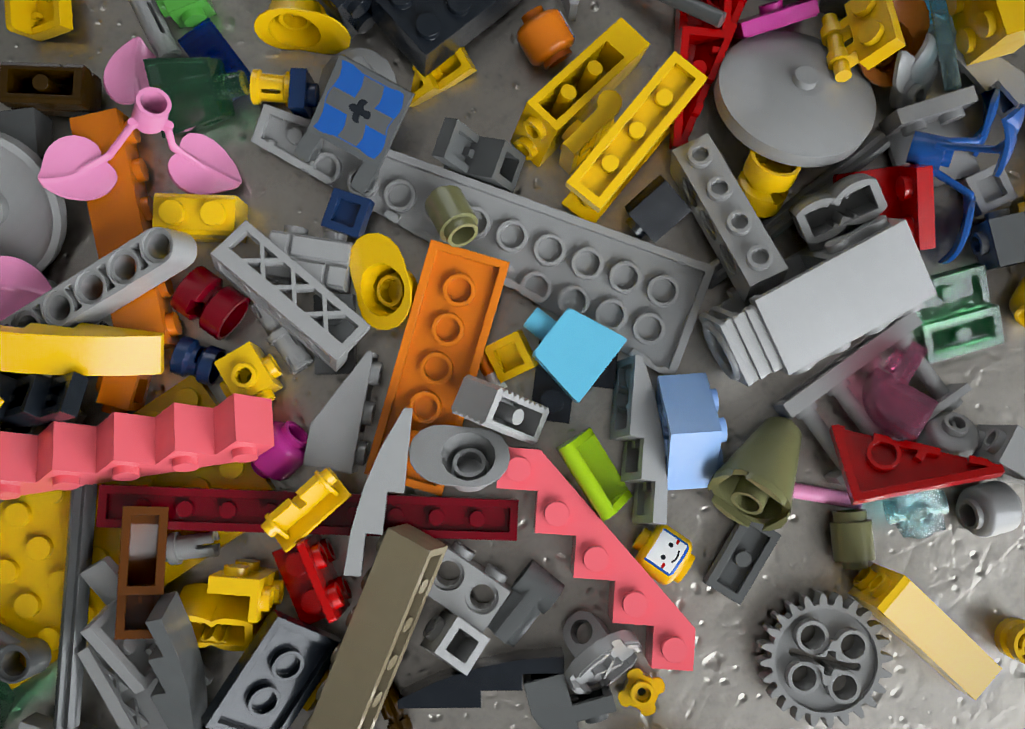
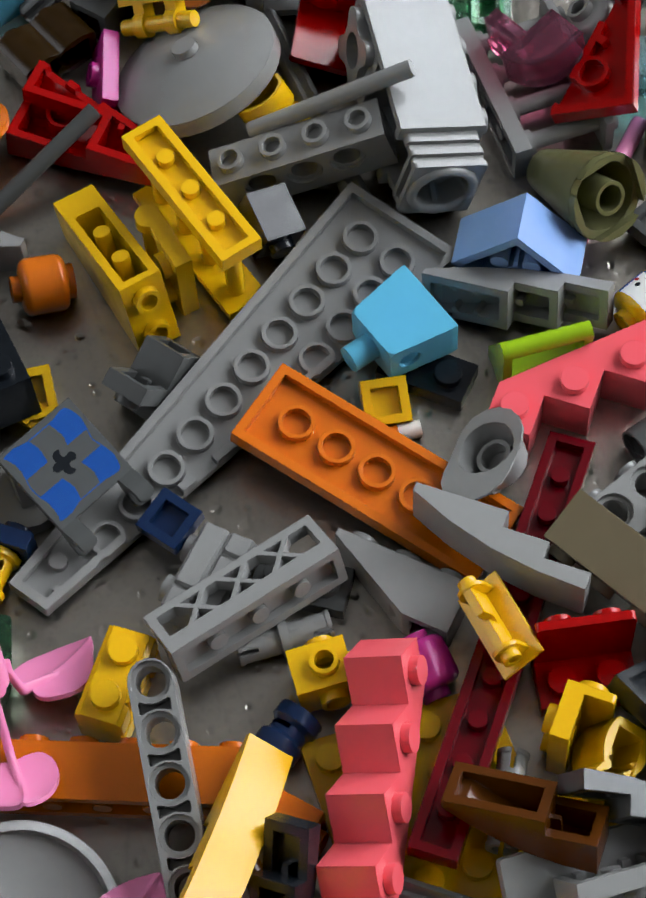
camera: 65 degrees left, 25 degrees down
dark red wheel [171,266,250,340] -> none
yellow piece [349,233,418,330] -> none
olive brick [425,185,478,247] -> none
light grey brick [451,374,549,445] -> none
light grey brick [788,173,888,243] -> none
none -> light grey bar [246,59,416,137]

